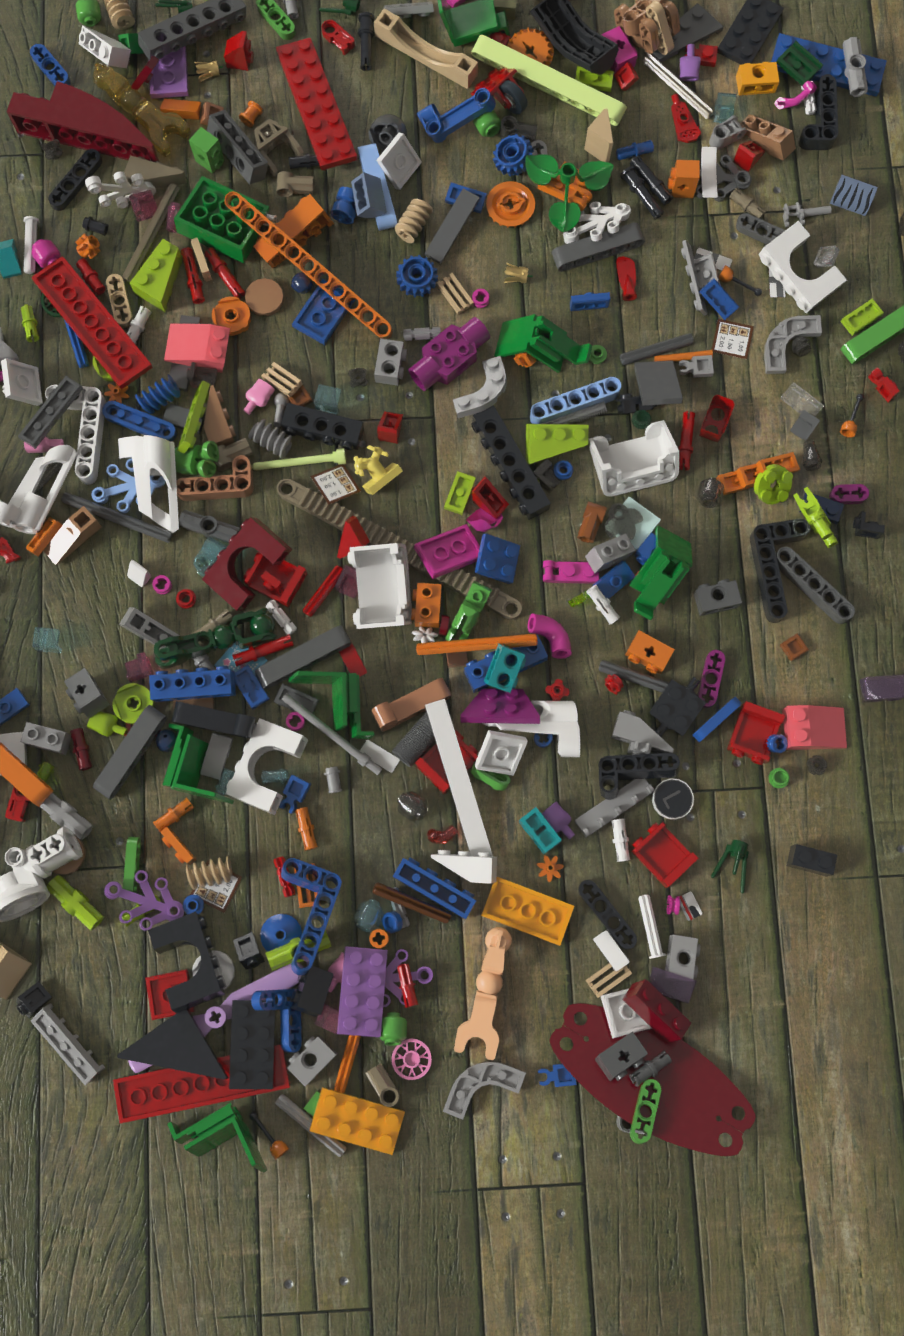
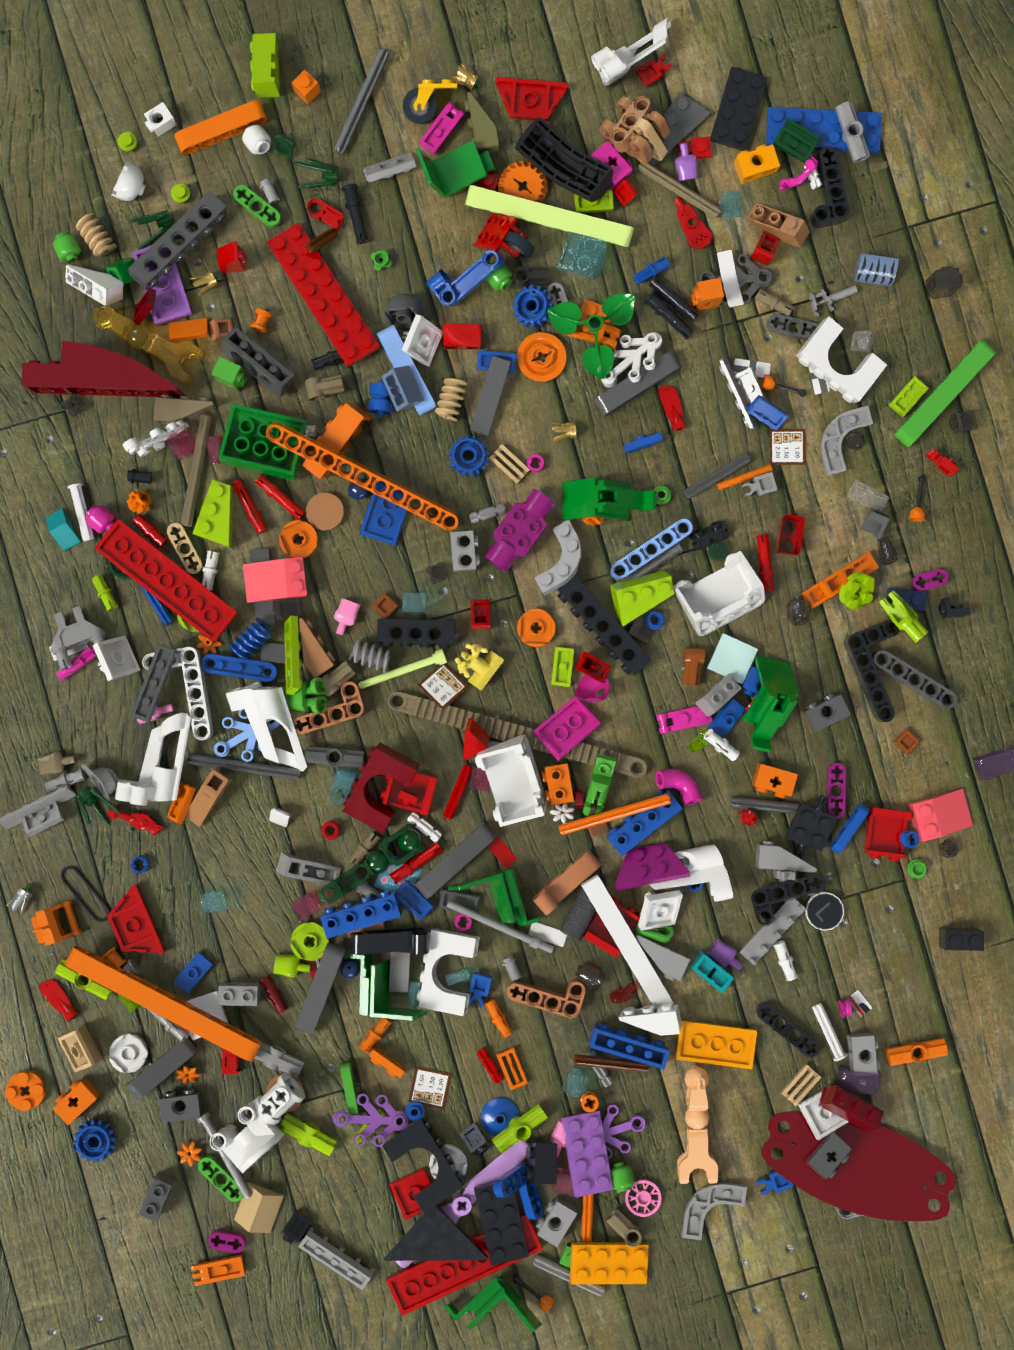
camera: 20 degrees left, 10 degrees up
blue beam [30,44,70,86] -> none
clear neon green pin [36,761,54,783] -> none
black beam [48,149,102,211] -> none
dark grey brick [64,668,110,718] -> none
dark pink bush [152,575,172,595] -> none
tan piece [186,856,232,890] -> none
tan tile [191,238,212,282] -> none
dark tan piece [254,119,304,177] -> none
tan tile [261,362,303,398] -> none
light grey bar [274,393,289,427] -> none
blue beam [281,858,342,975] -> none
tan arch [374,9,478,89] -> none
blue tile [382,911,403,933] -> none
red axle [397,964,418,1008] -> none
blue plate [475,534,521,584] -> none
teal brick [484,644,526,693] -> none
orange plant [537,855,564,882] -> none
red plate [545,679,570,701] -> none
tan slope [584,109,613,163] -> none
white sticker [593,930,629,971] -> none
clear smoke plate [605,503,643,540] -> none
dark grey pin [629,1051,672,1087] -> none
bright green beam [630,1079,661,1144] -> none
red panel [631,822,698,888] -> none
dark grey tile [634,360,683,406] -> none
light grey piece [709,115,747,150] -> none
dark green plant [711,840,749,894] -> none
none -> reddish brown axle [306,228,338,253]
none -> bright green plate [371,249,392,271]
none -> red piece [443,324,482,350]
none -> nougat beam [507,979,585,1018]
none -> orange plate [517,609,555,647]
none -> clear light blue slope [556,232,607,280]
none -> light grey slope [634,933,690,981]
none -> orange piece [886,1038,948,1066]

